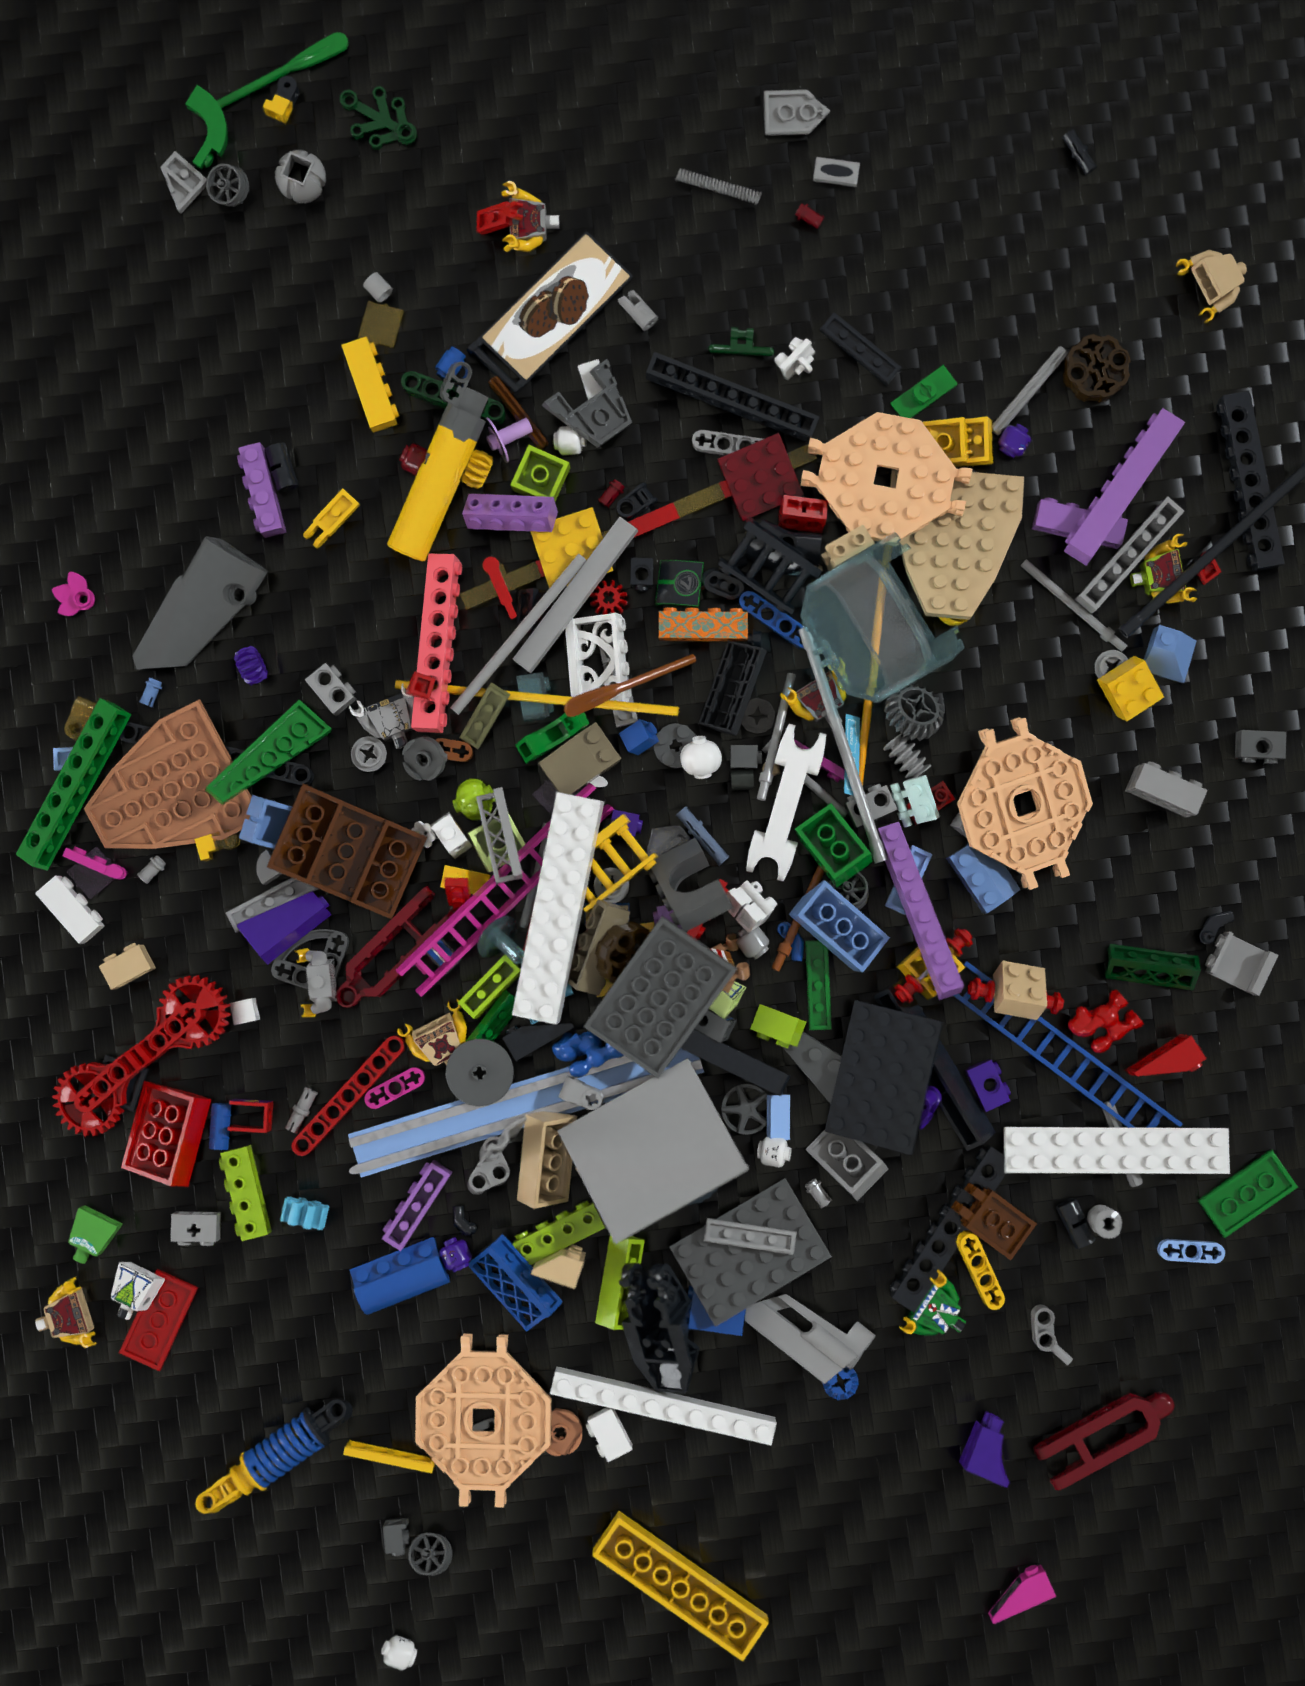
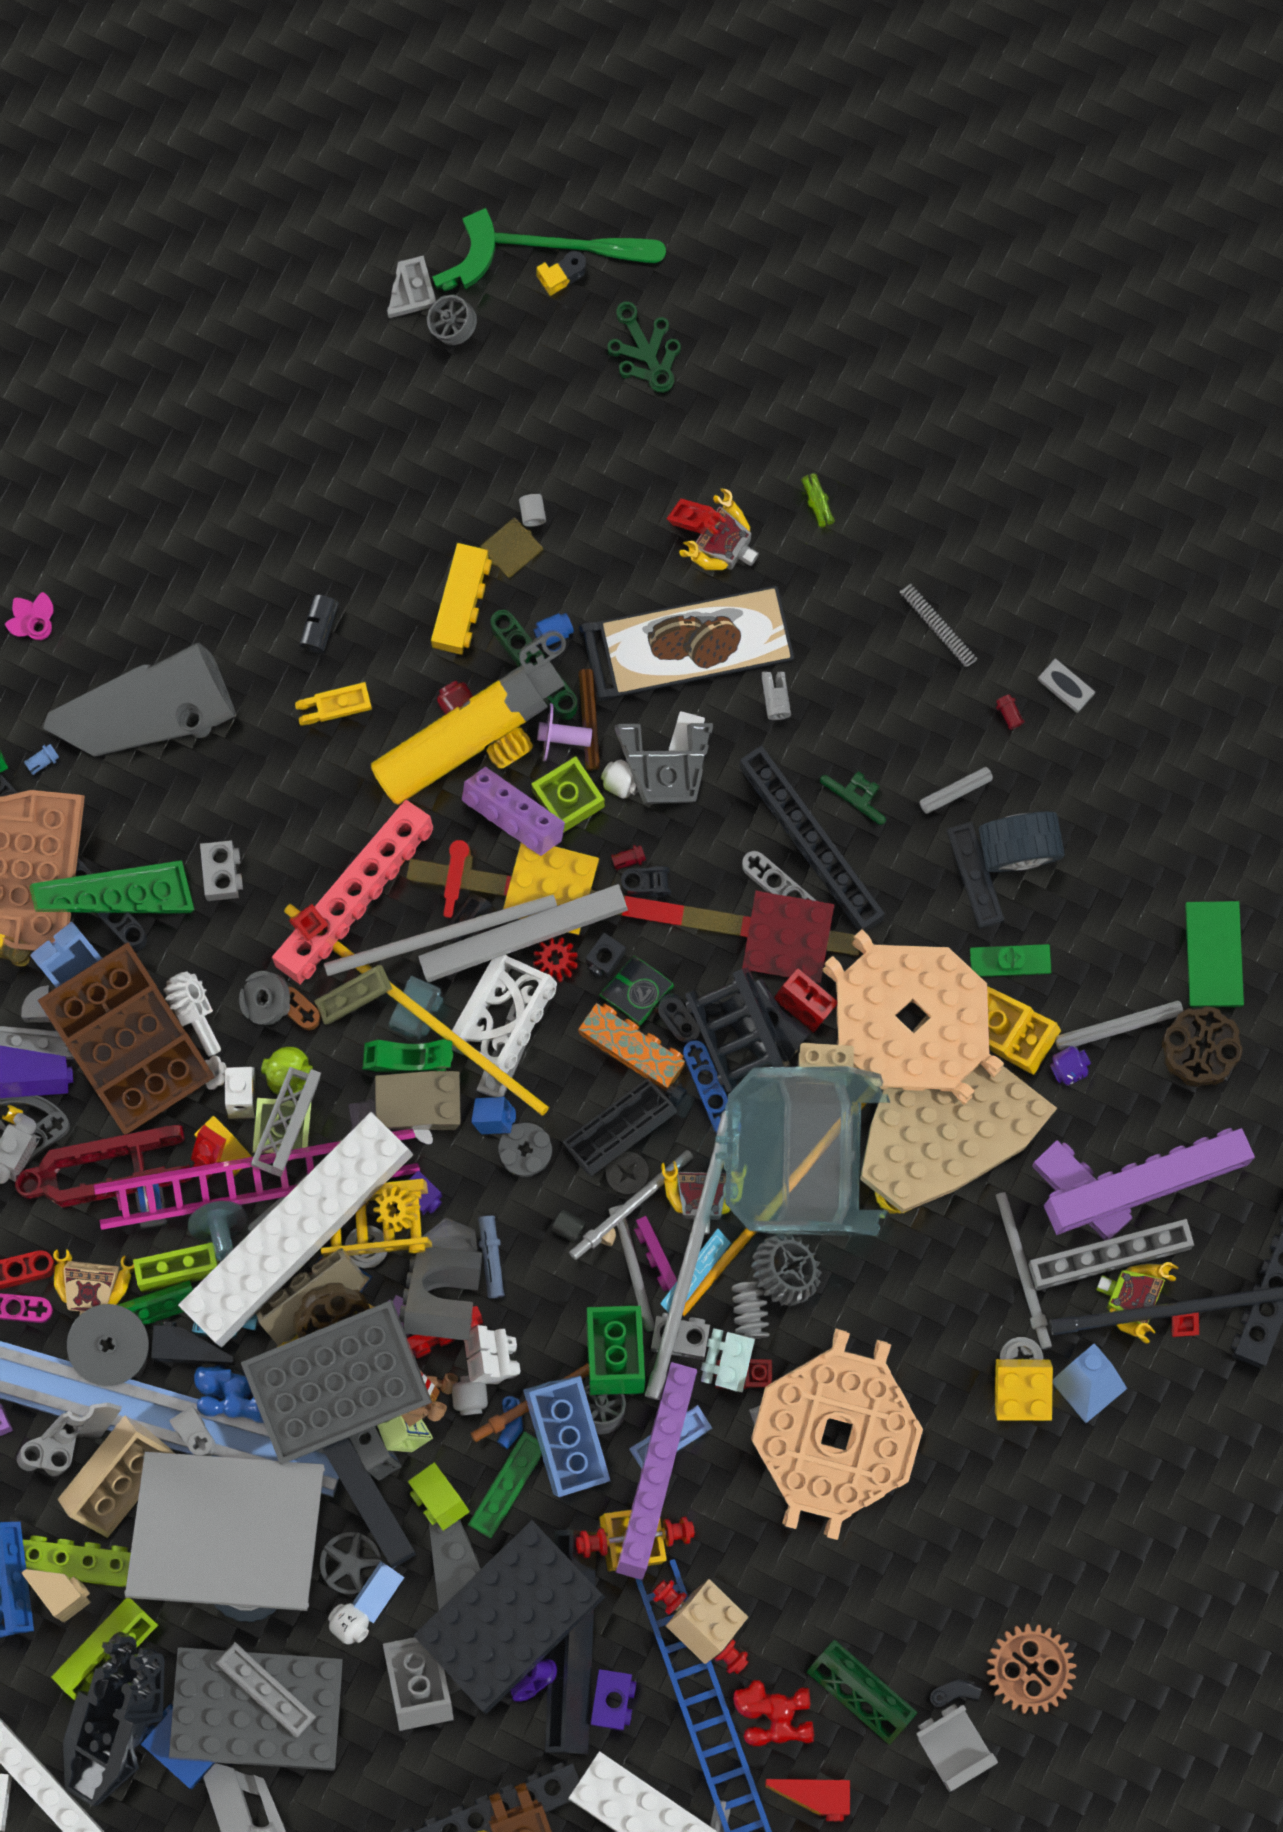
camera: 30 degrees right, 10 degrees down
dark purple gear [234,646,267,685] -> none
medium lavender brick [237,442,286,538] -> none
light grey piece [275,150,326,203] -> none
light grey torso [349,683,414,749] -> none
light grey gear [351,736,387,772] -> none
dark orange piece [564,654,696,717] -> none
white plant [680,736,722,779] -> none
dark grey brick [730,745,762,769] -> none
white piece [746,724,826,882] -> none
light grey tile [764,90,830,135] -> none
white hips [775,337,815,380] -> none
light grey pin [805,1178,832,1208] -> none
medium blue slope [946,844,1020,914] -> none
light grey brick [1125,761,1207,817] -> none
dark grey brick [1235,730,1286,764] -> none
none -> white gear [163,972,221,1056]
none -> yellow gear [373,1185,421,1232]
none -> clear neon green pin [801,473,835,527]
none -> light grey axle [920,767,993,813]
none -> black wheel [979,811,1065,872]
none -> nougat gear [987,1624,1076,1715]
none -> green tile [1185,901,1244,1008]

